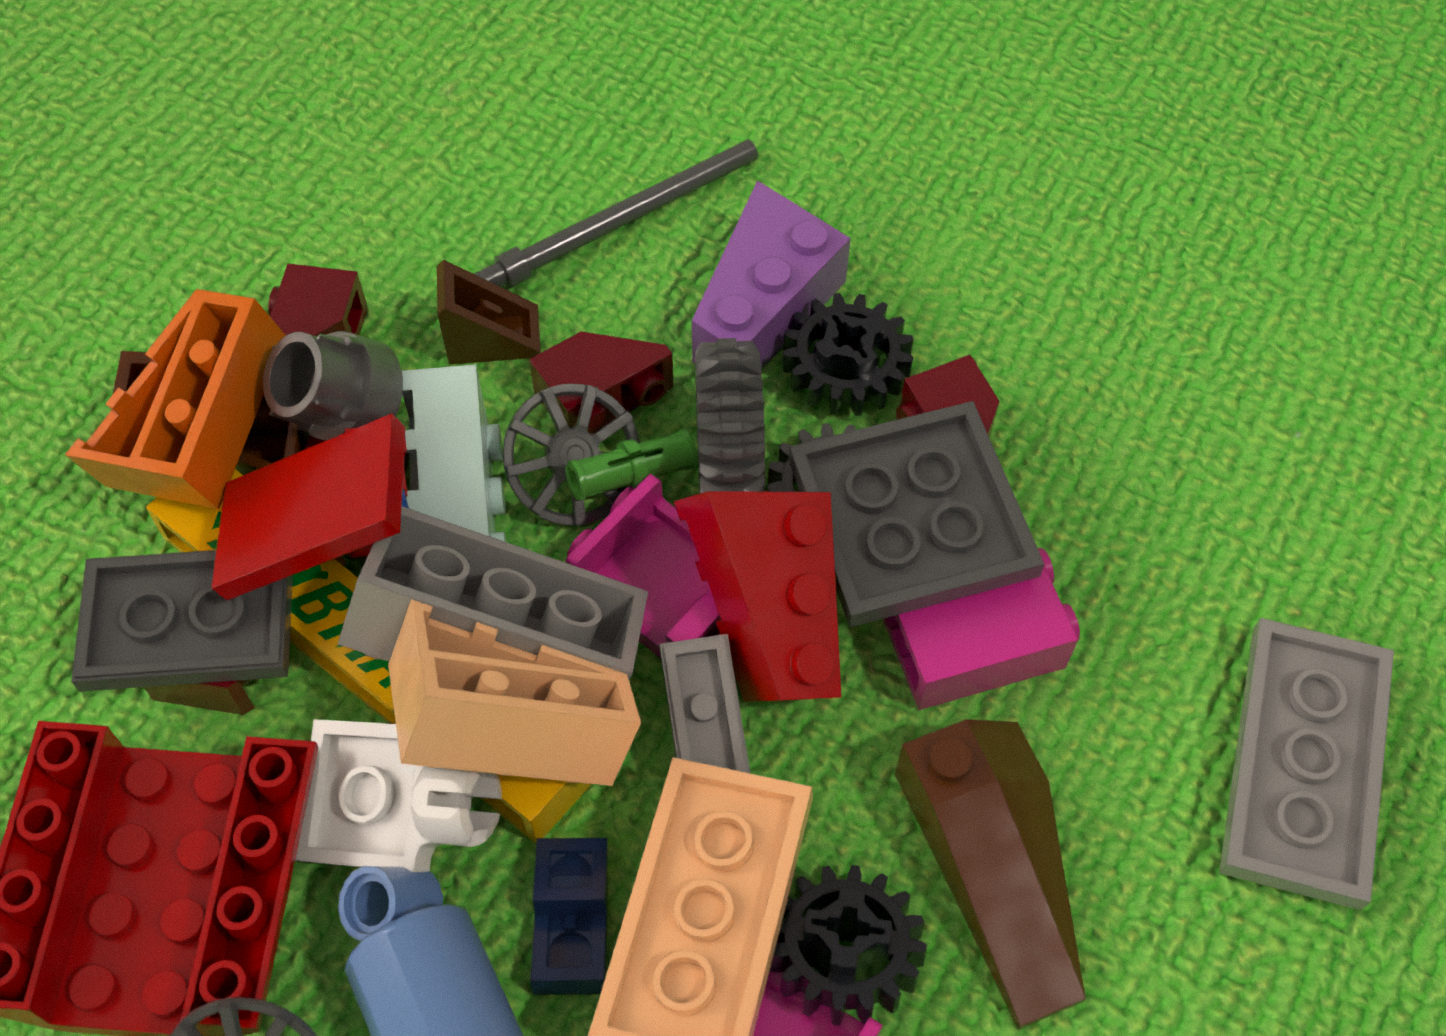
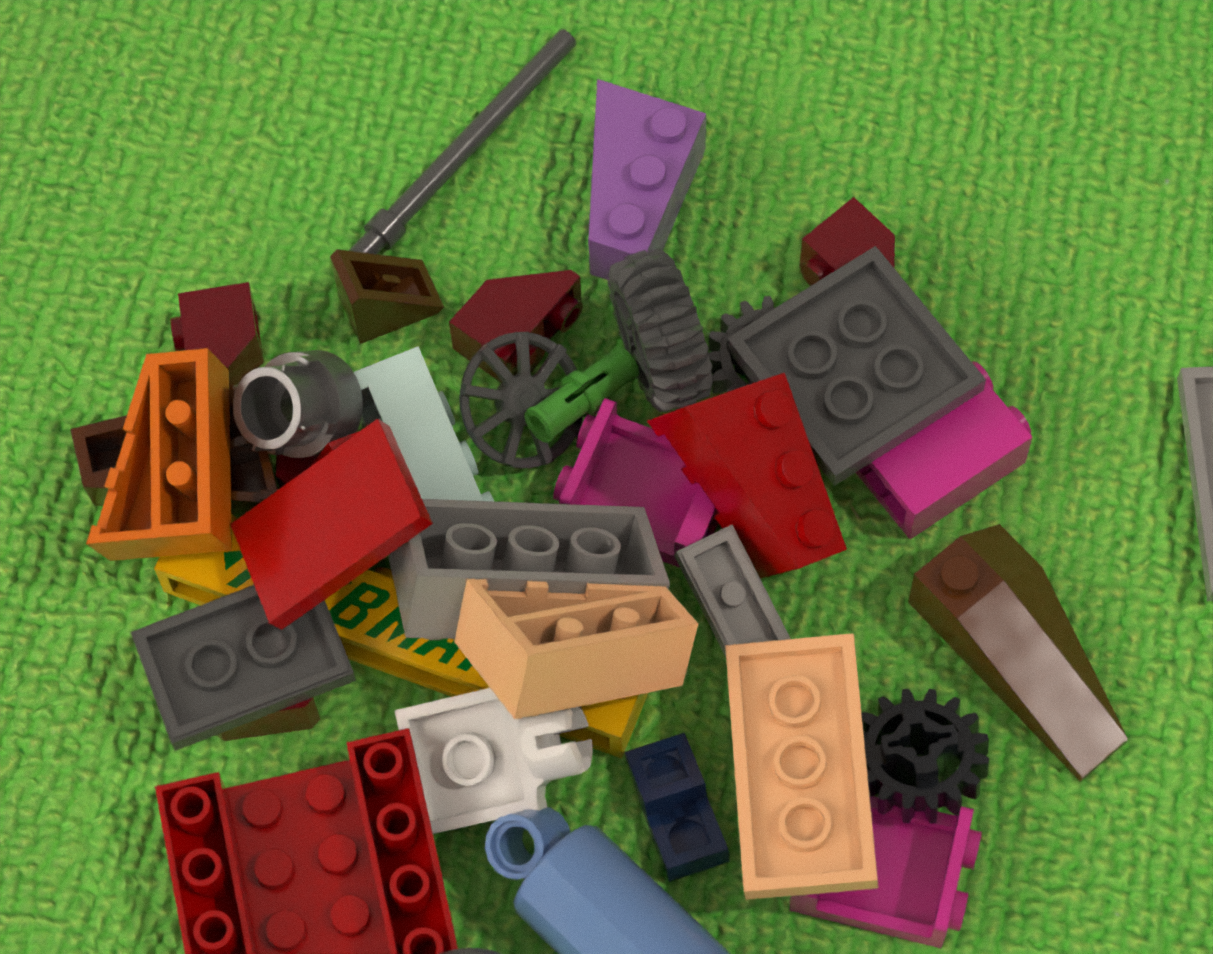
camera: 15 degrees left, 5 degrees up
black gear [782,293,914,416] -> none

